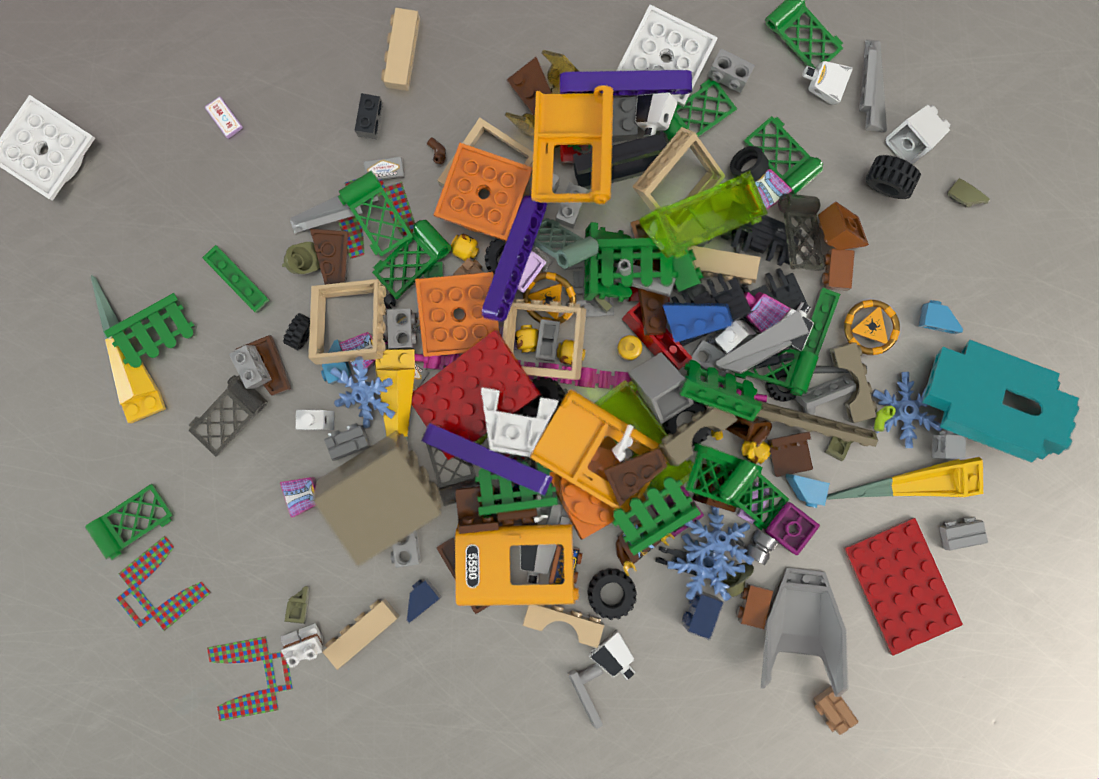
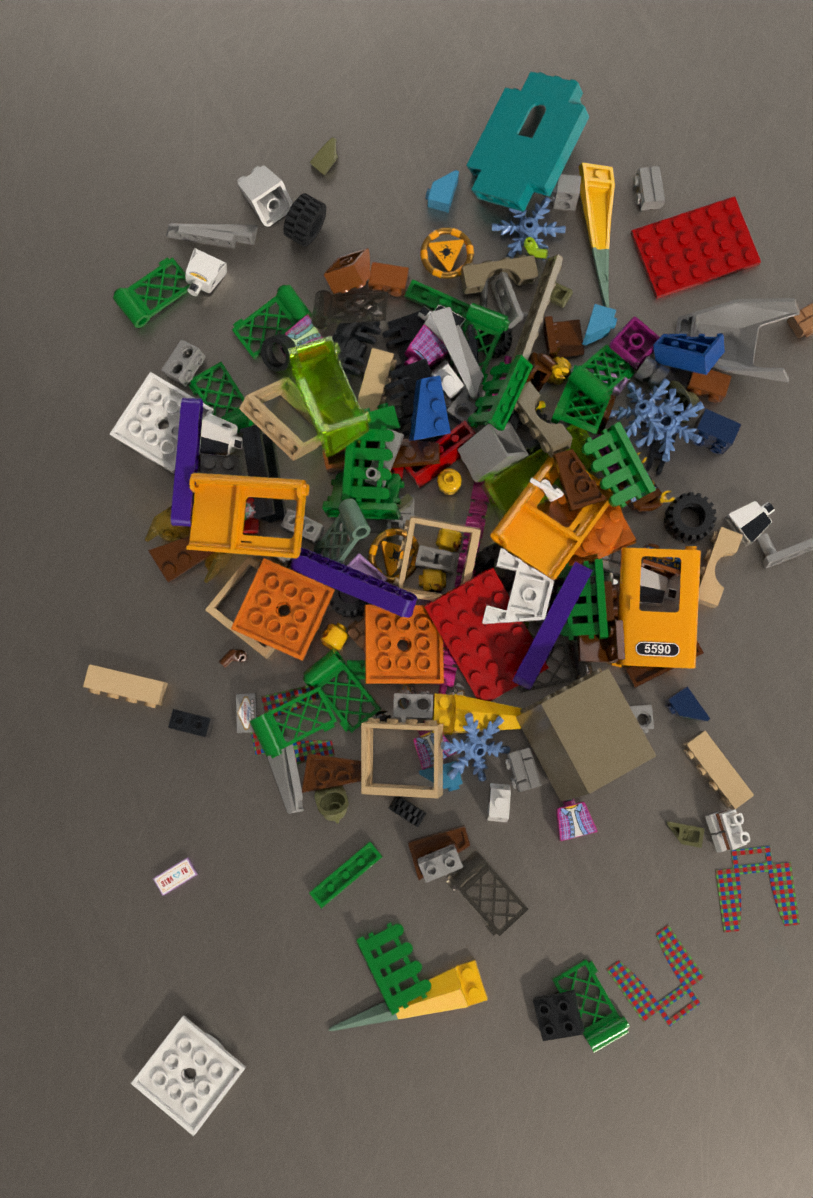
camera: 80 degrees left, 5 degrees down
none -> black brick [533,990,585,1041]
none -> blue wedge [653,333,725,375]

